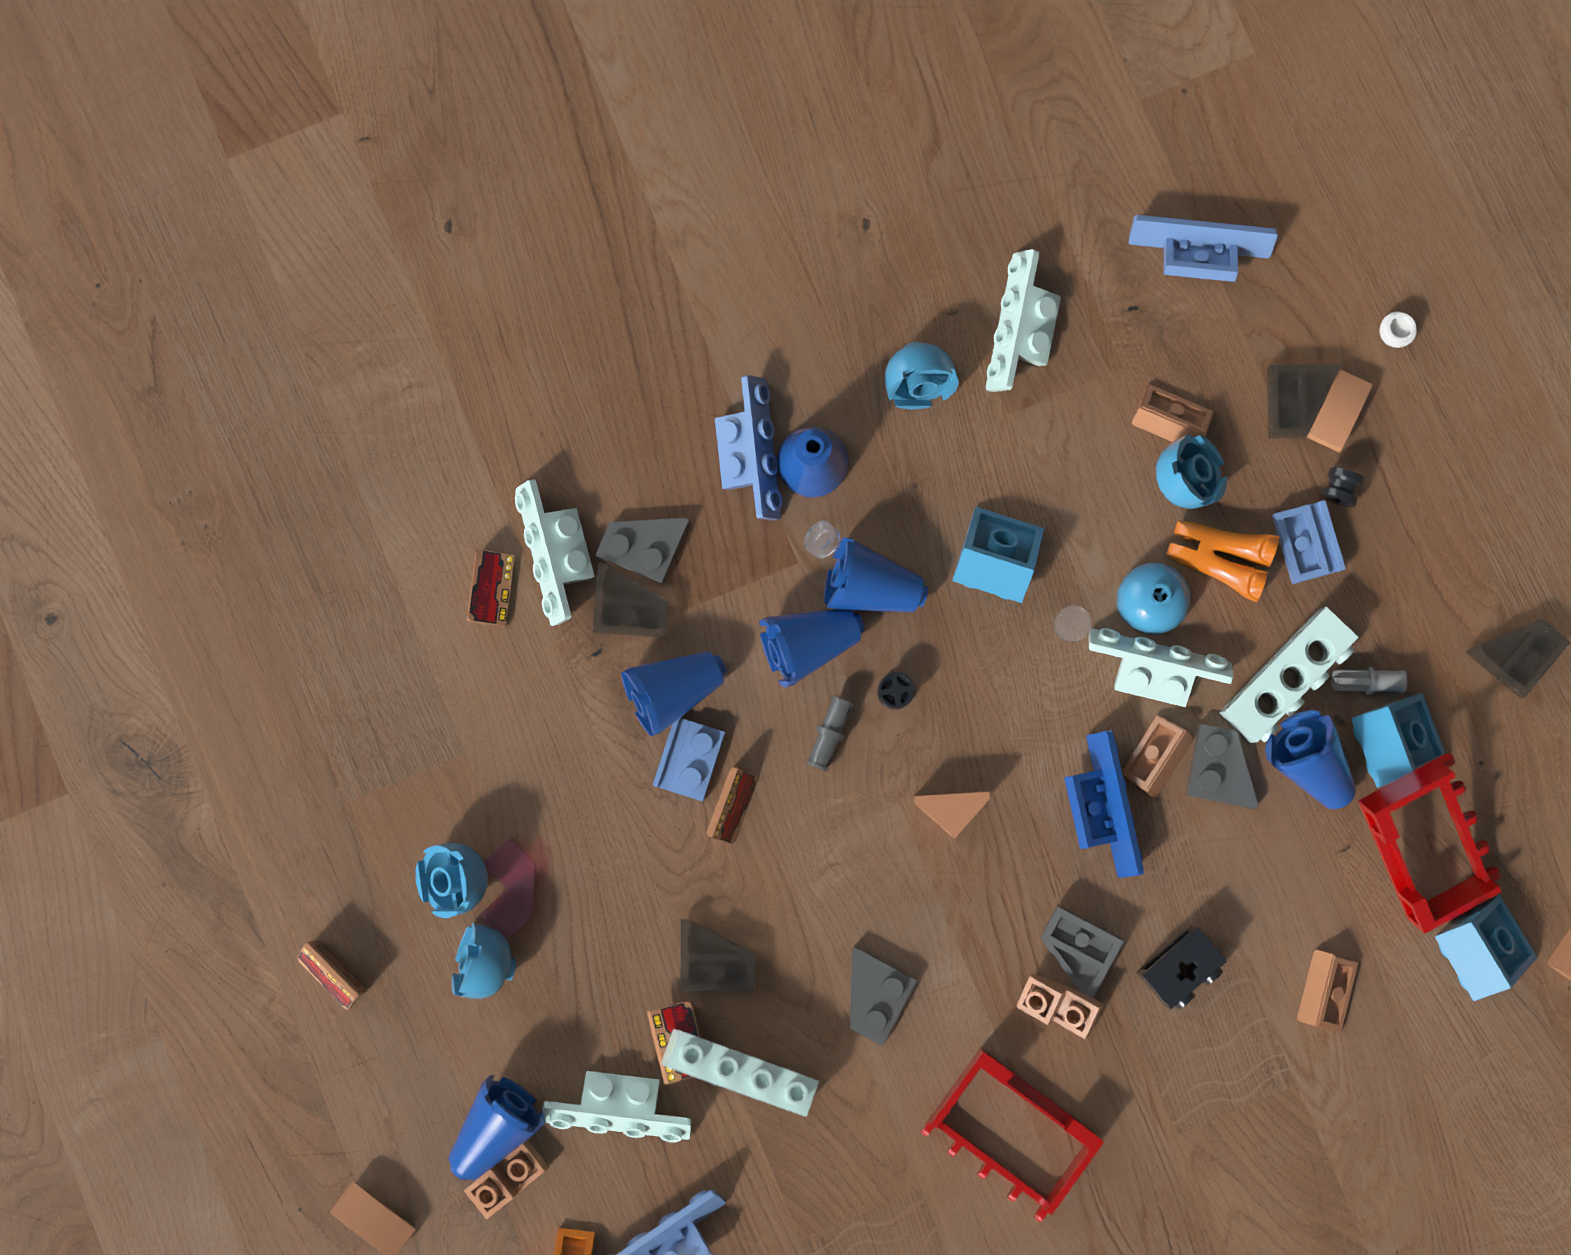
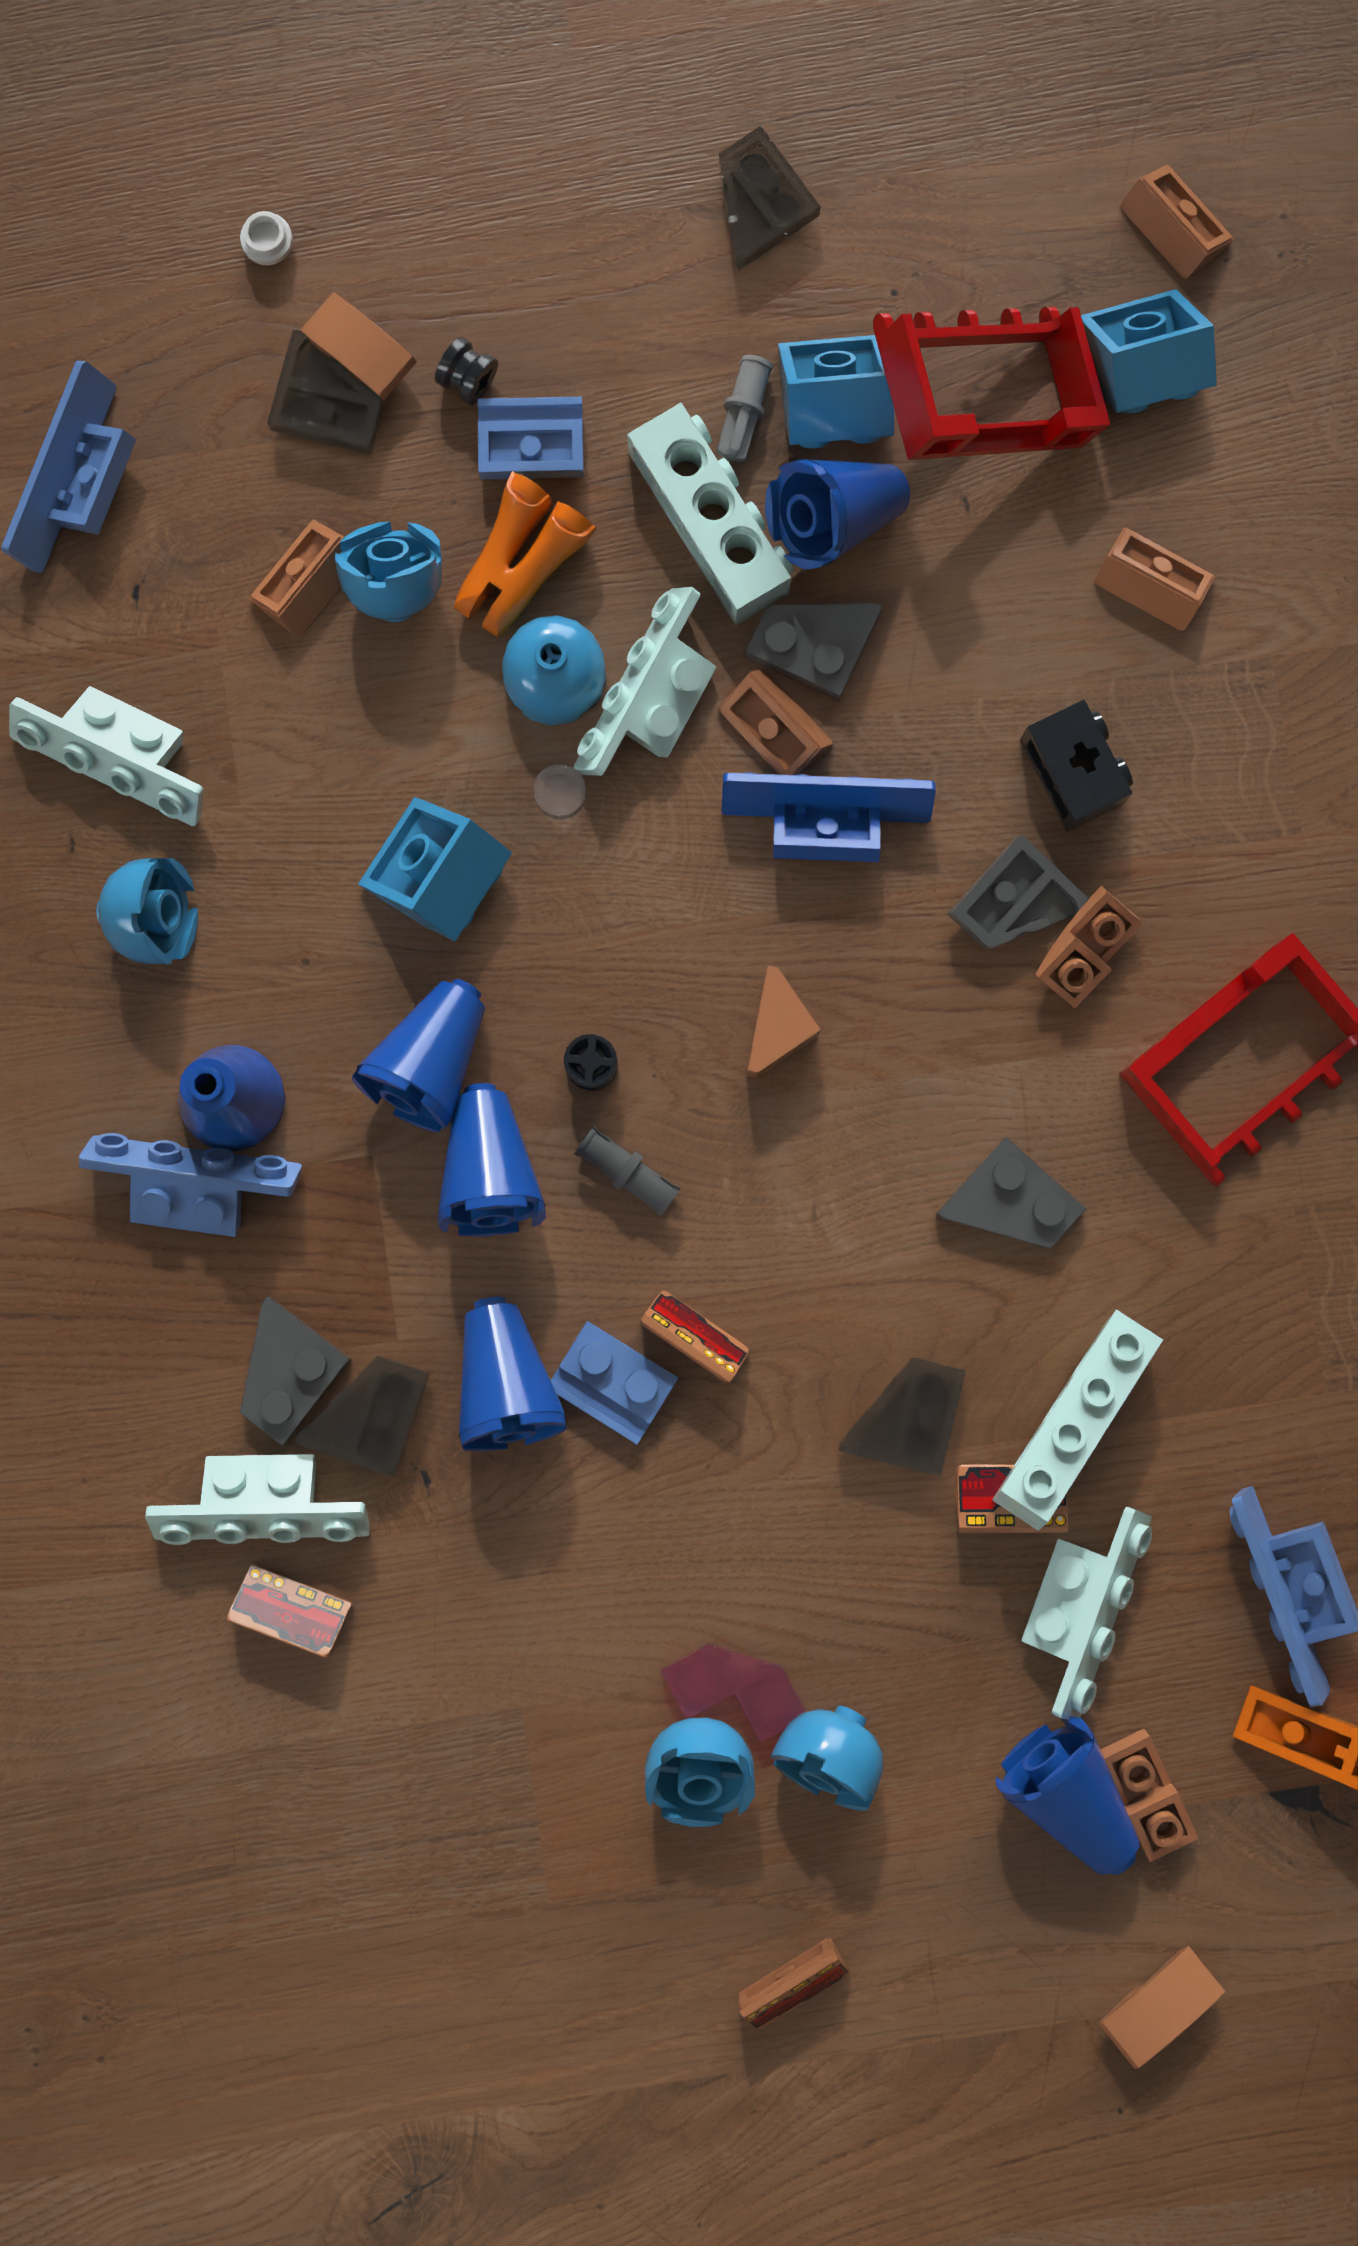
camera: 80 degrees left, 0 degrees up
clear tile [804,521,840,559] -> none

